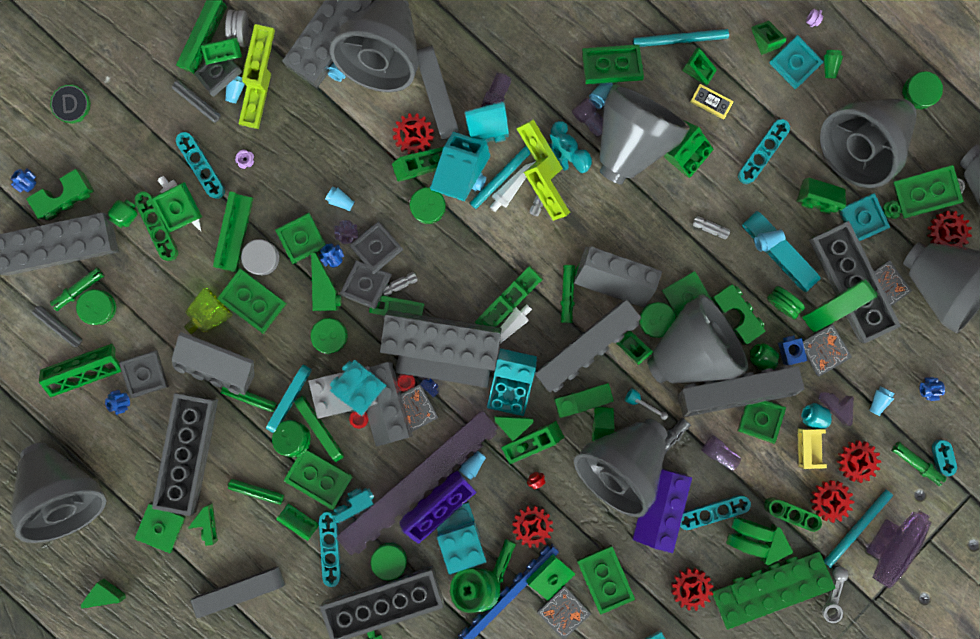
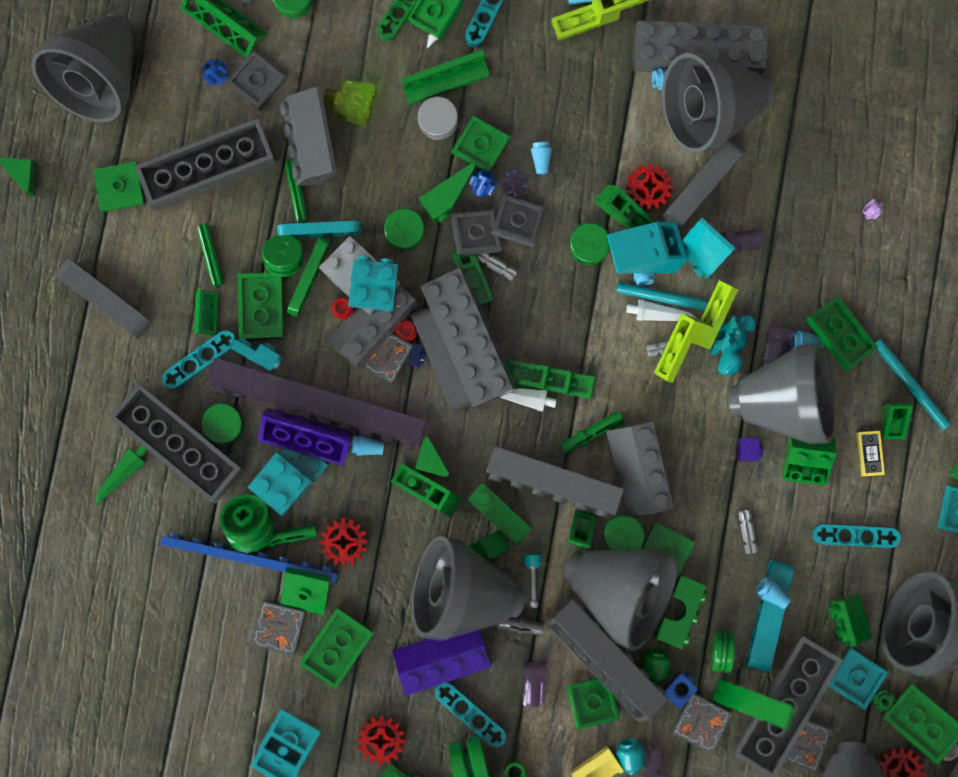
camera: 60 degrees right, 5 degrees down
green slope [188,503,218,546] -> none
green plate [217,269,287,334] -> none
lavender plate [235,150,254,169] -> none
teal slope [487,348,537,416] -> none
red plate [527,472,546,489] -> none
none -> dark purple plate [738,438,763,462]

